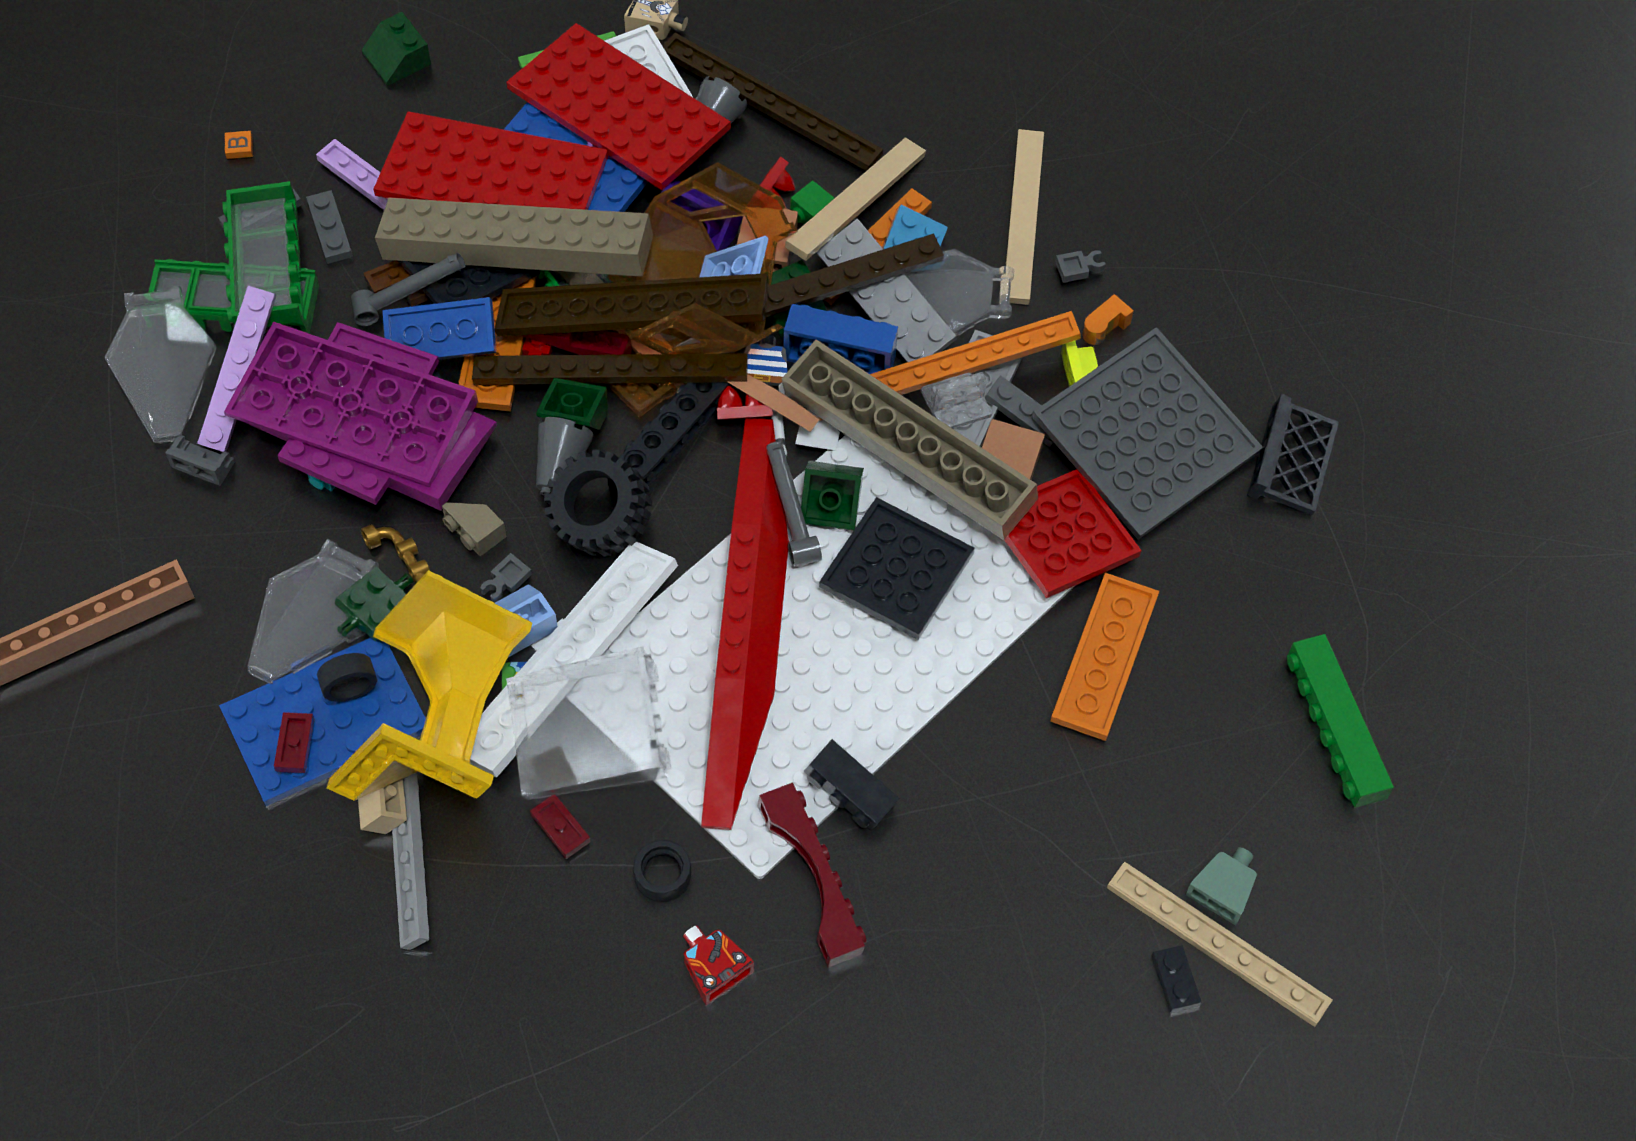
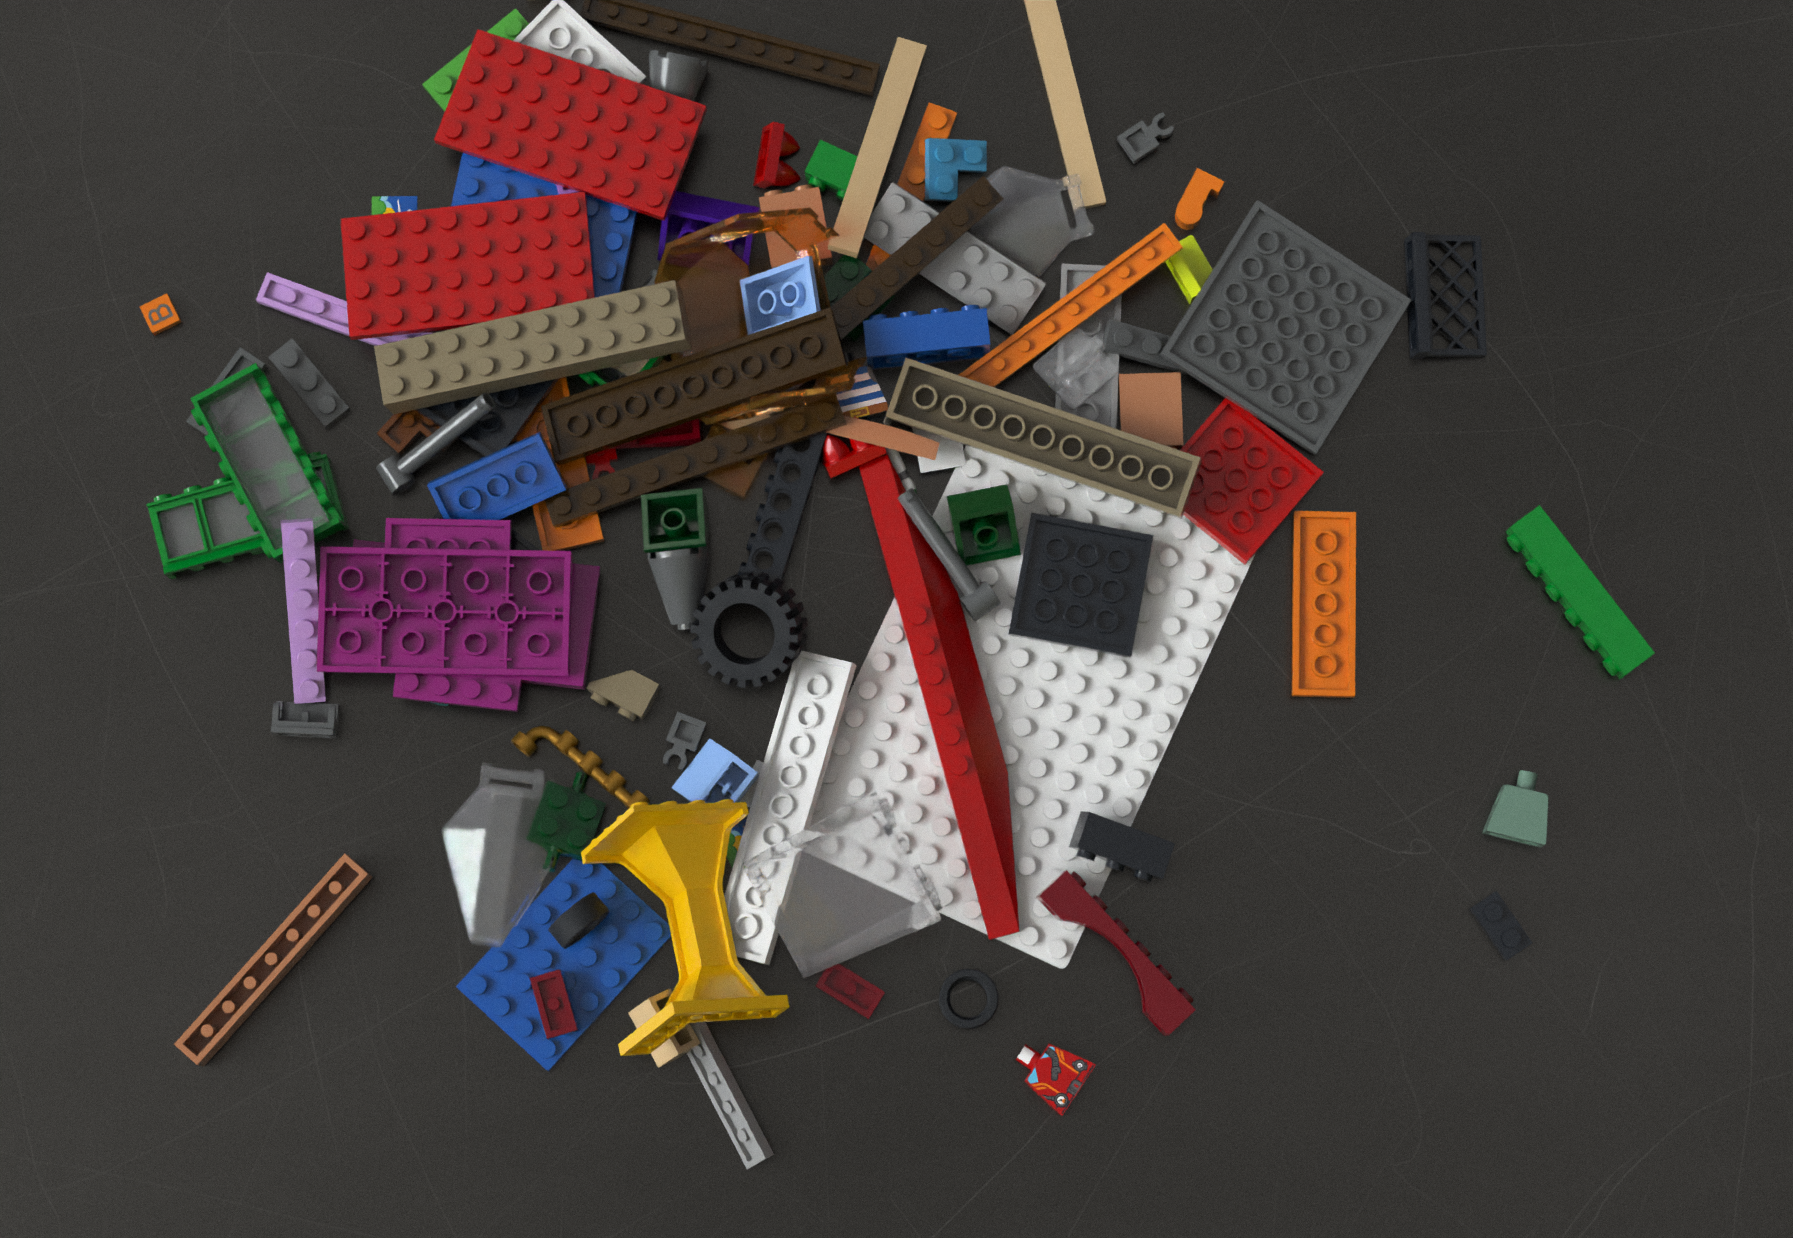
camera: 15 degrees left, 20 degrees up
clear windscreen [104,286,217,443] -> none
dark green slope [362,12,431,86] -> none
tan tile [1107,862,1333,1027] -> none

